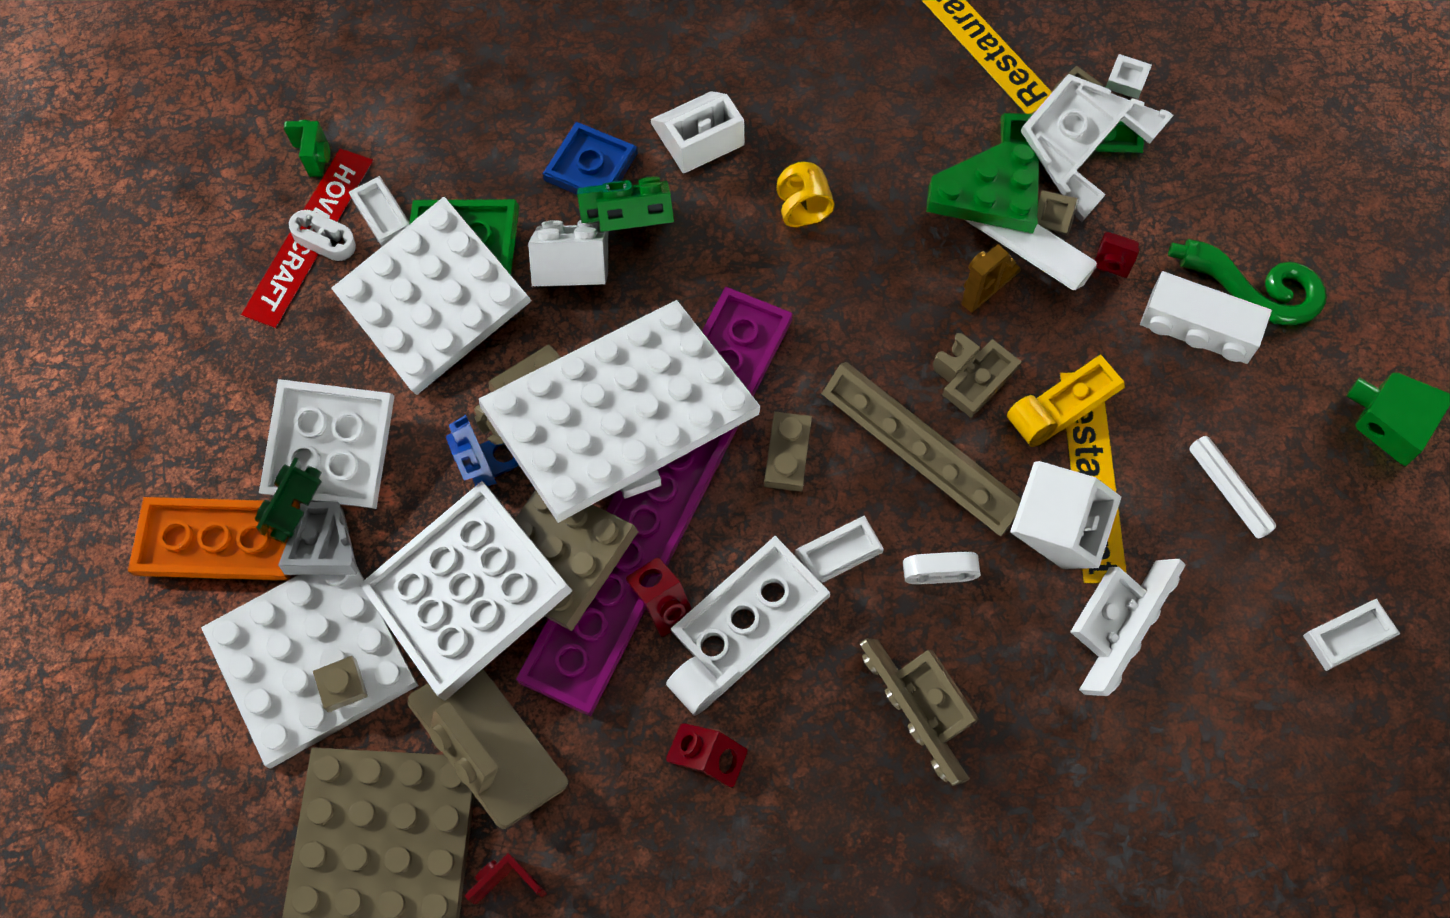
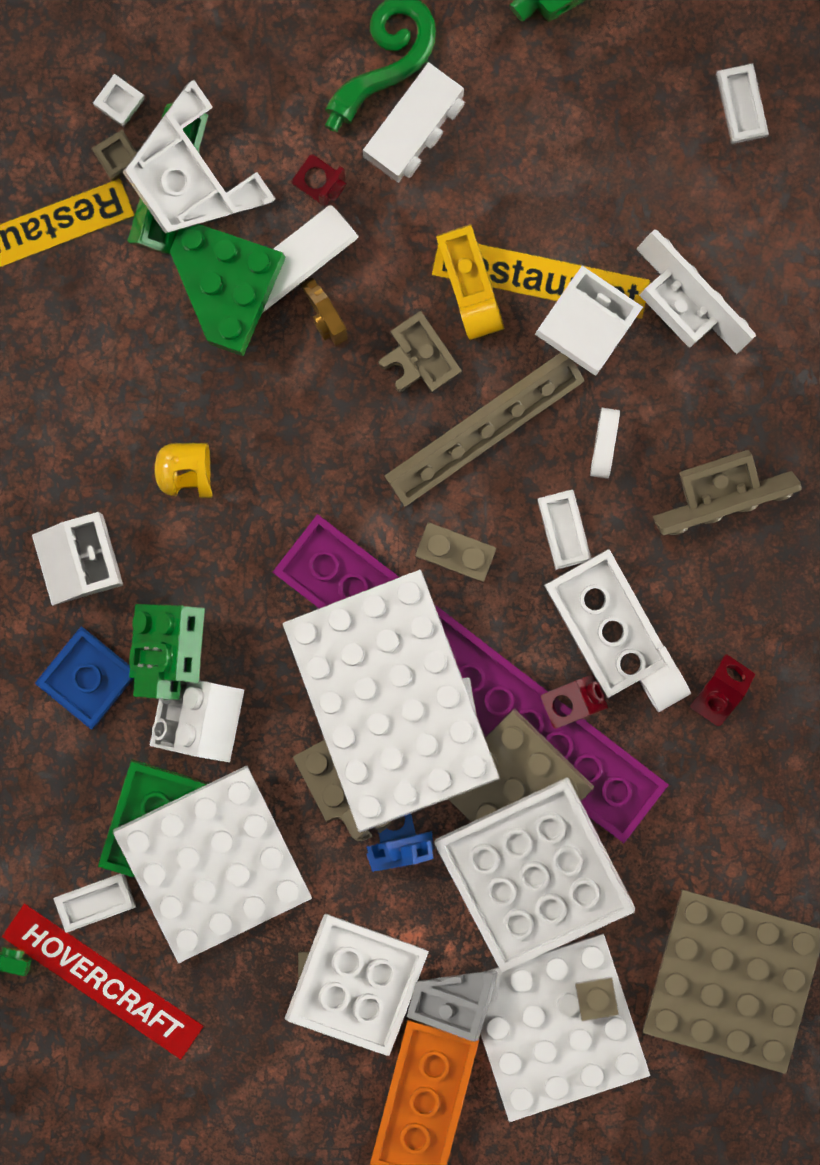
camera: 80 degrees left, 20 degrees up
dark green hinge [255,457,322,543] -> none
white beam [289,210,356,261] -> none
dark tan bracket [407,669,568,829] -> none
dark red bracket [464,853,547,905] -> none
dark tan plate [1038,190,1079,236] -> none
white axle [1189,436,1276,539] -> none

